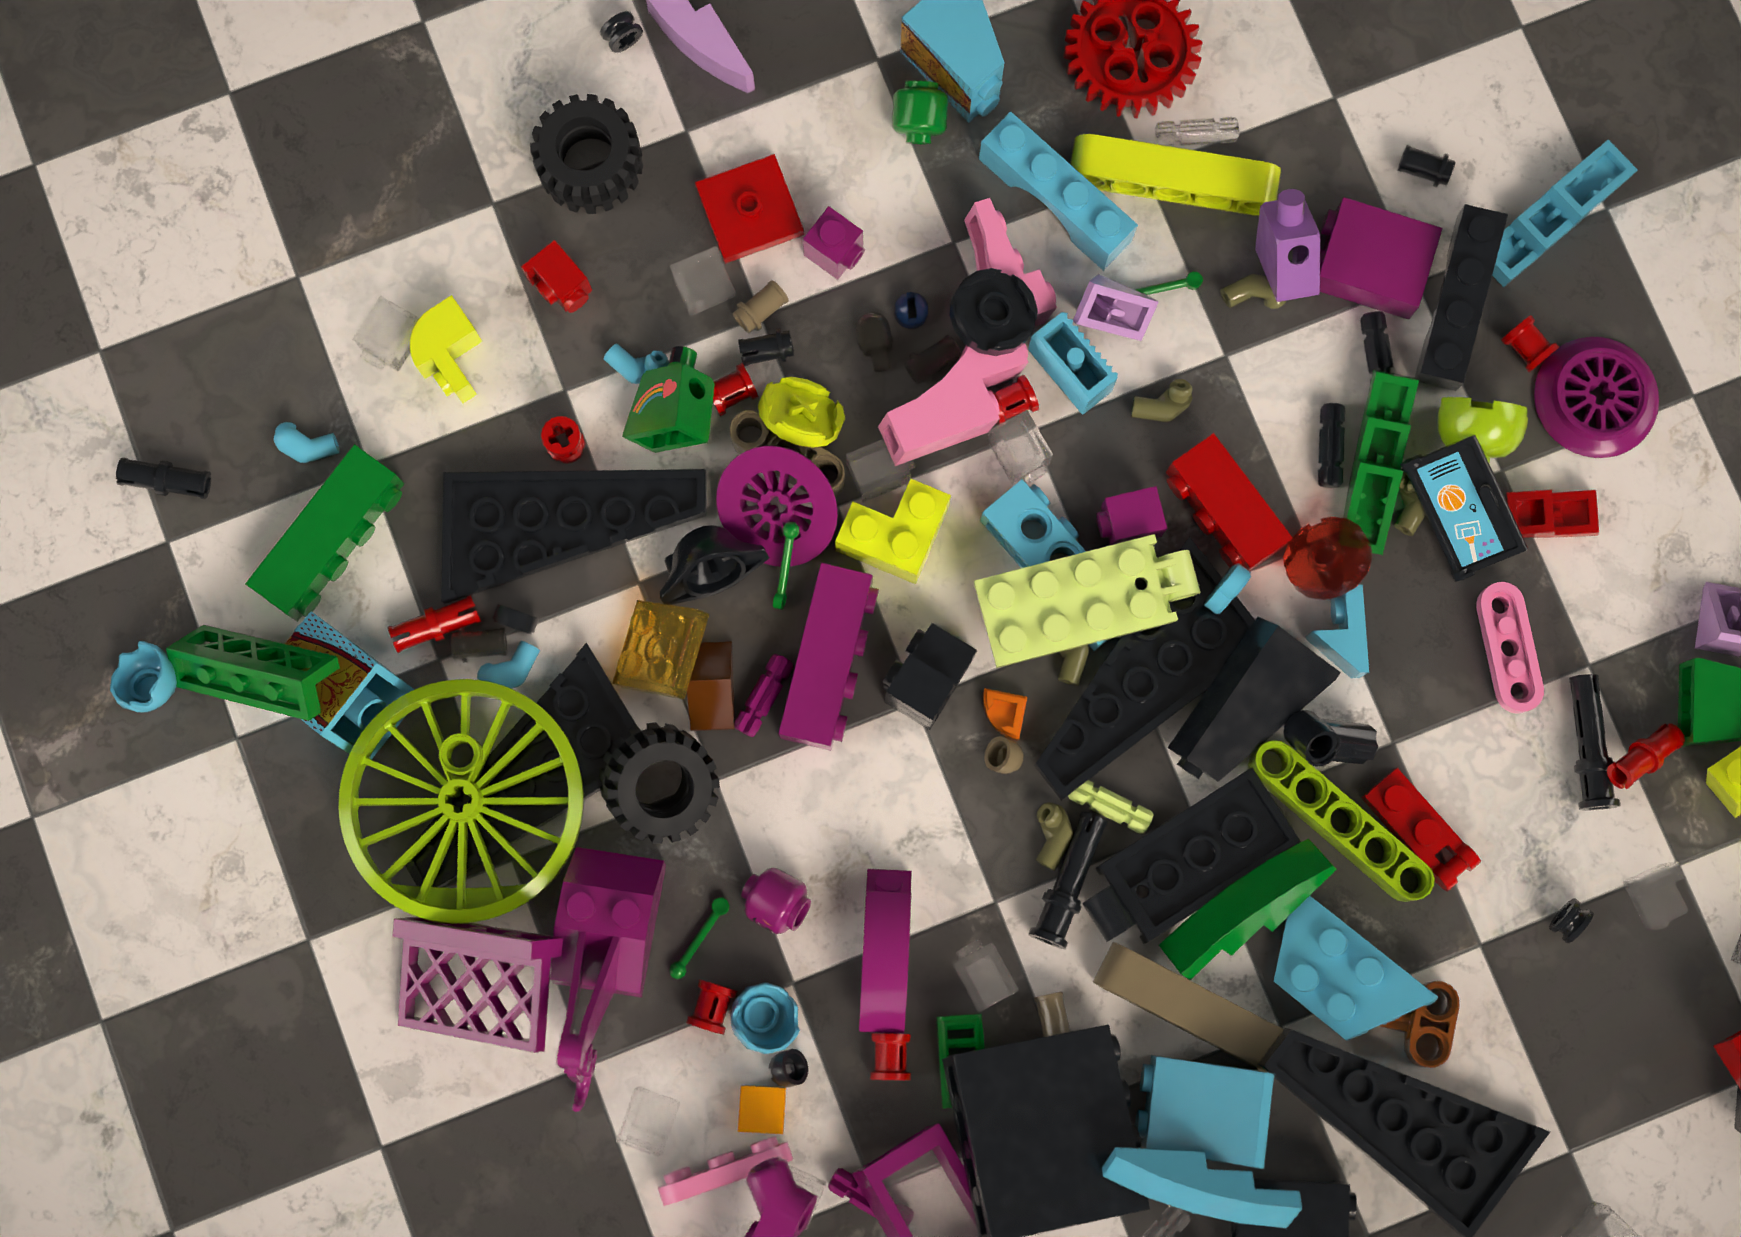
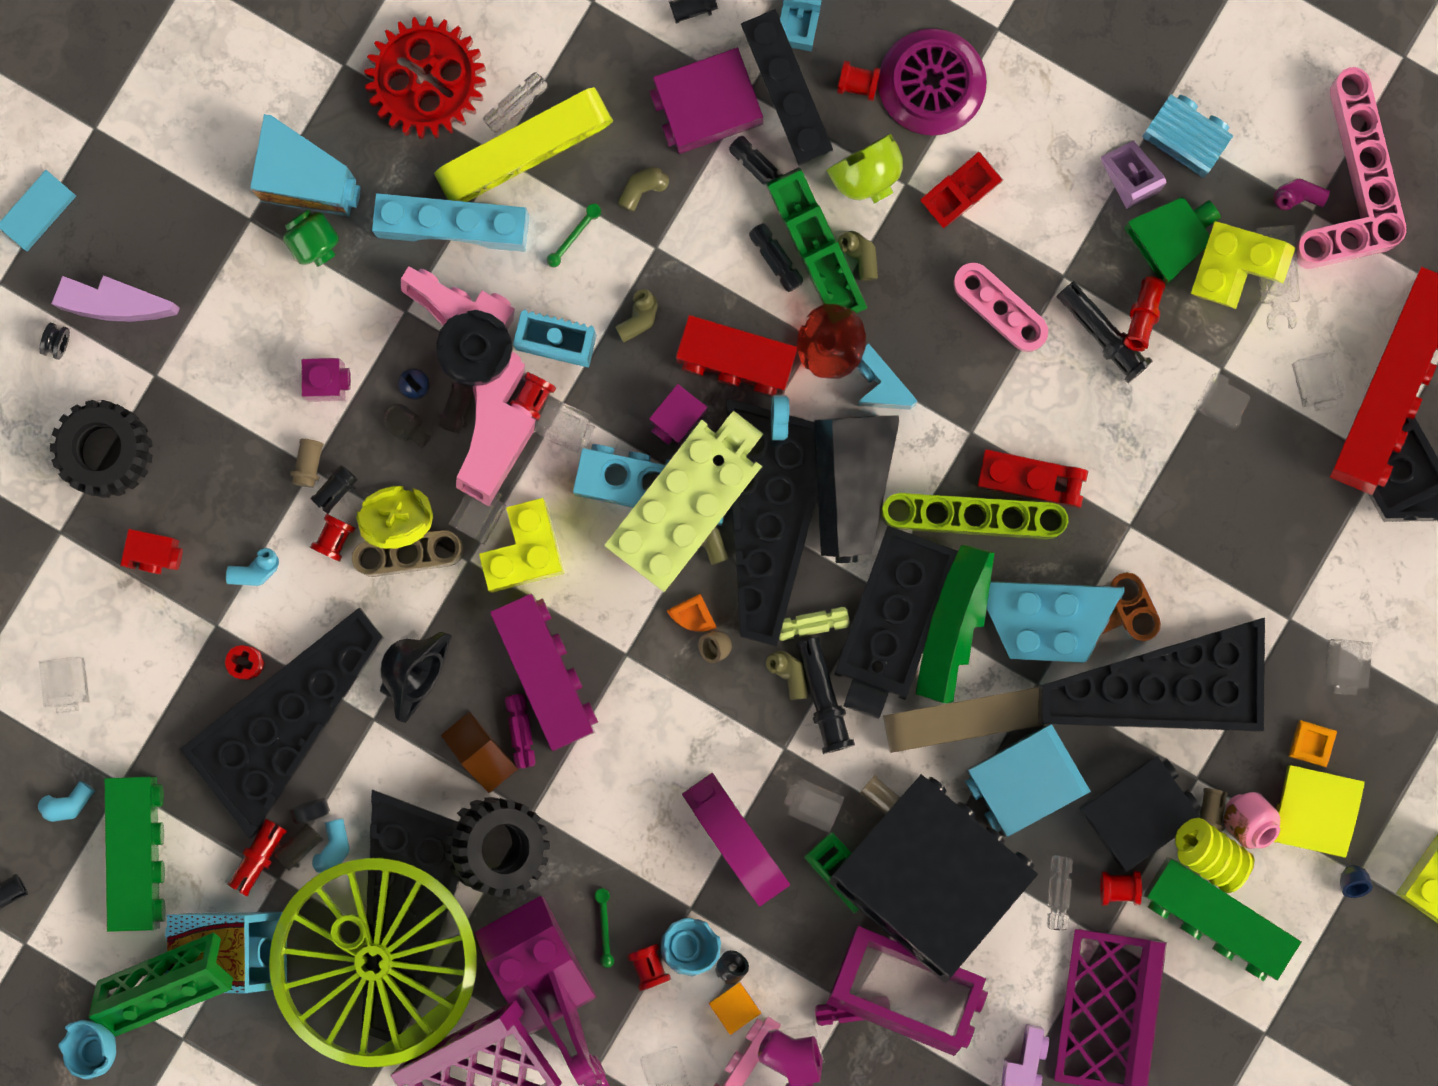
camera: 30 degrees left, 5 degrees up
neon yellow brick [410,295,482,404] -> none
clear yellow plate [612,600,709,699] -> none
green torso [622,346,715,453] -> none
clear panel [670,246,736,316] -> none
red plate [695,154,805,264] -> none
magenta piece [716,446,838,567] -> none
magenta head [741,868,811,934] -> none
green hinge [773,522,800,610] -> none
red bush [870,1033,911,1080] -> none
black brick [883,623,977,730] -> none
lavender slope [1073,274,1159,341] -> none
medium azure slope [1102,1148,1302,1228] -> none
medium lavender torso [1255,189,1320,302] -> none
black piece [1283,710,1379,767] -> none
door [1400,435,1528,582] -> none
black bush [1549,898,1594,943] -> none

